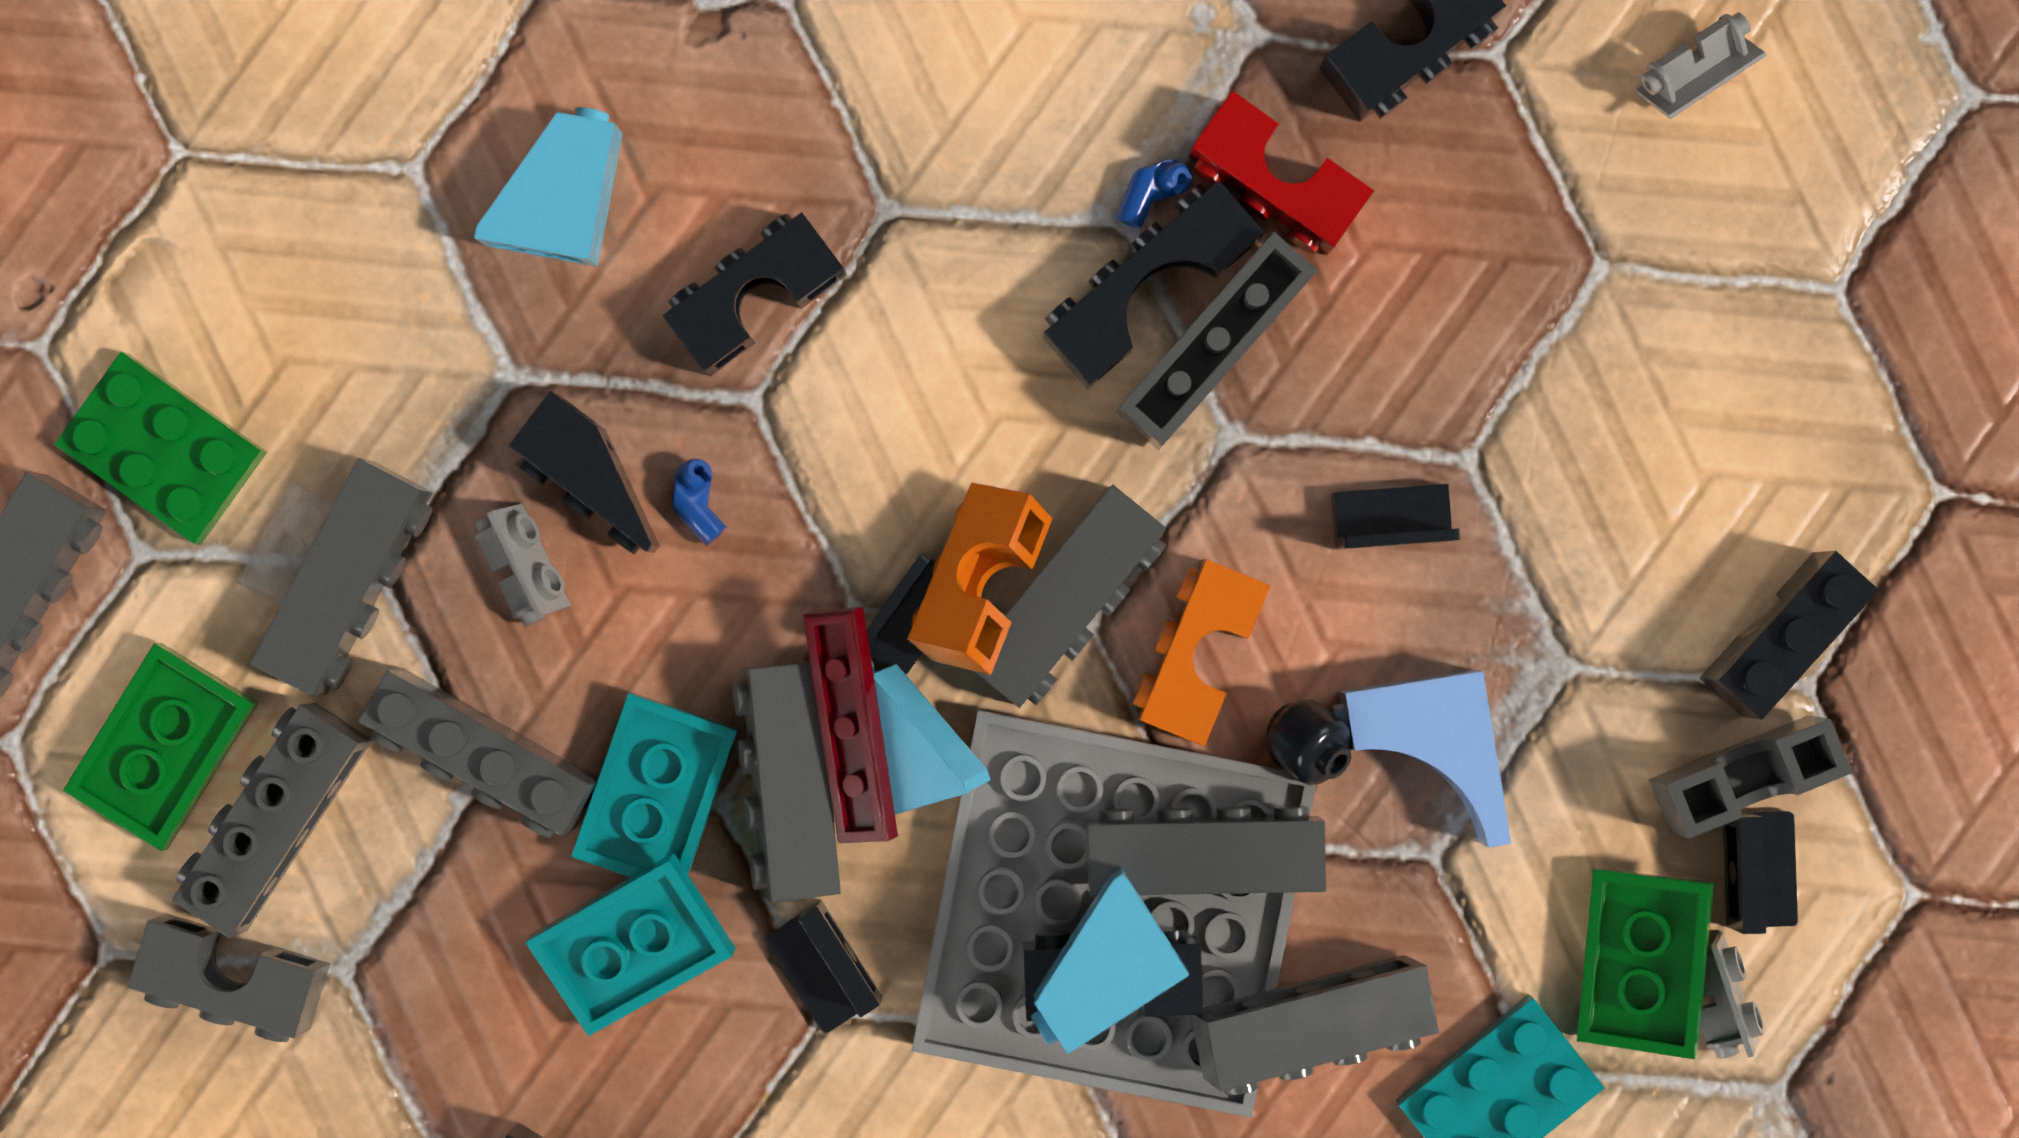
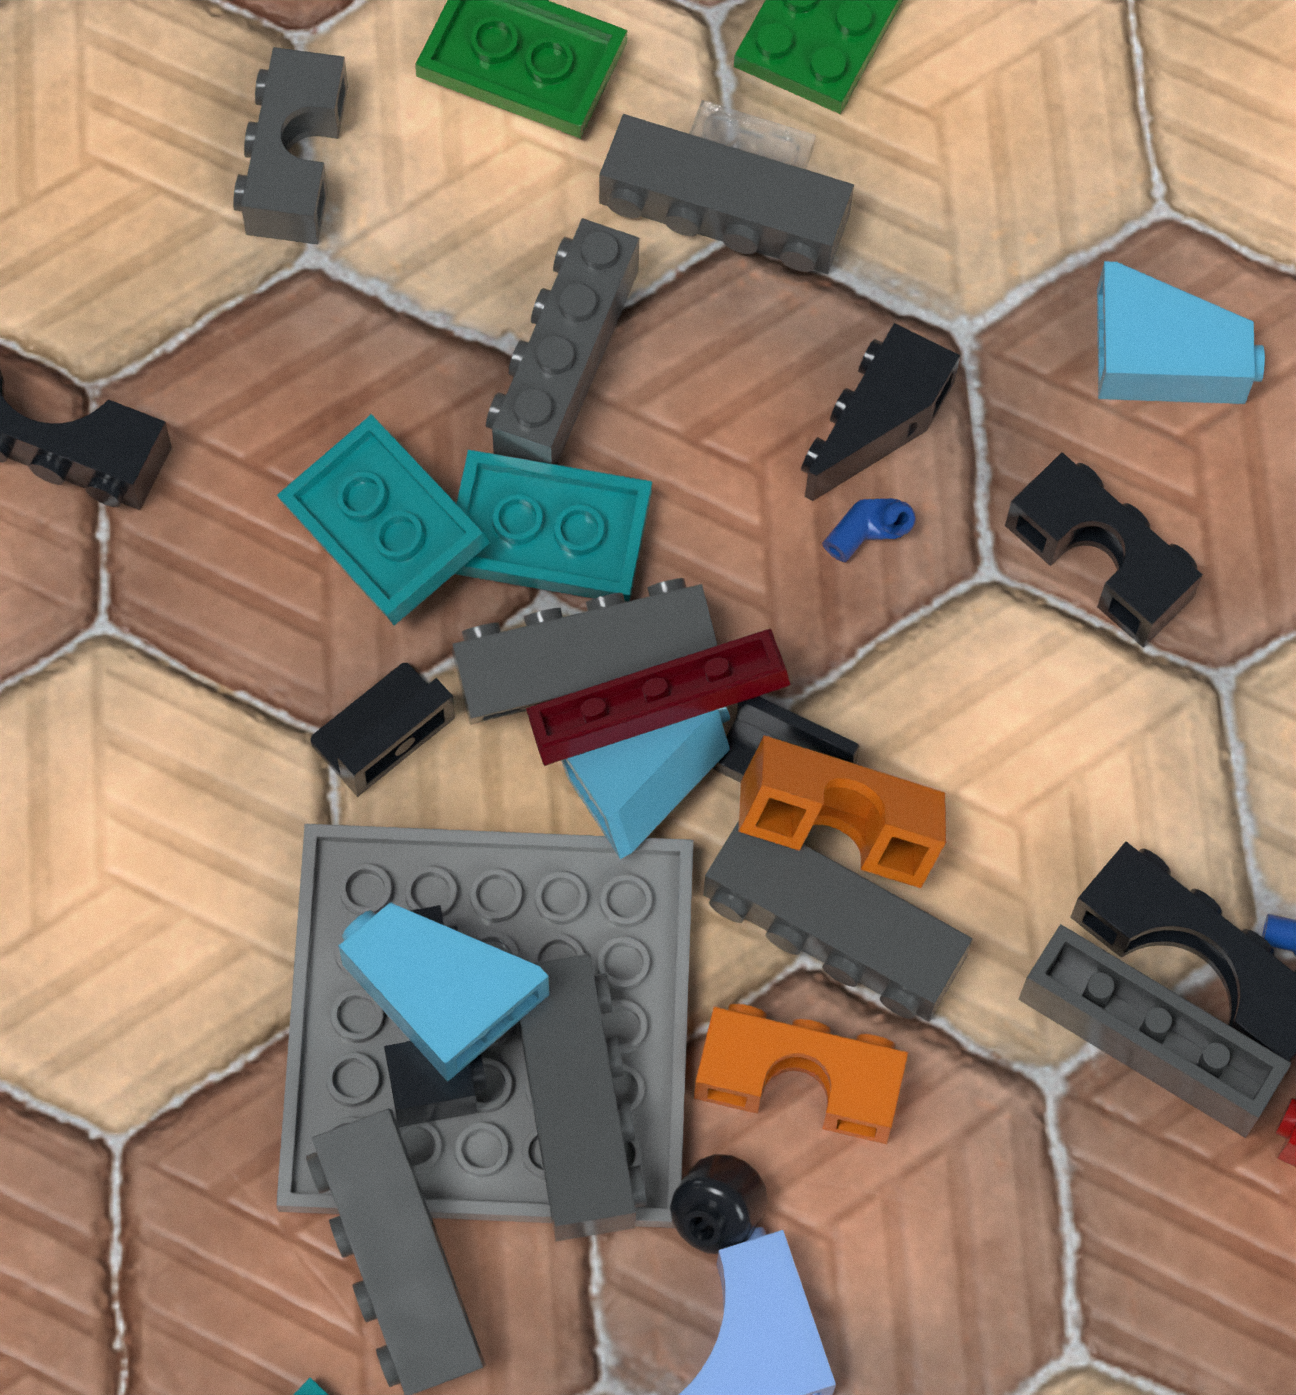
camera: 80 degrees right, 20 degrees down
dark grey brick [171,703,372,939] -> none
light grey hinge [474,503,571,627] -> none
black panel [1331,484,1460,550] -> none

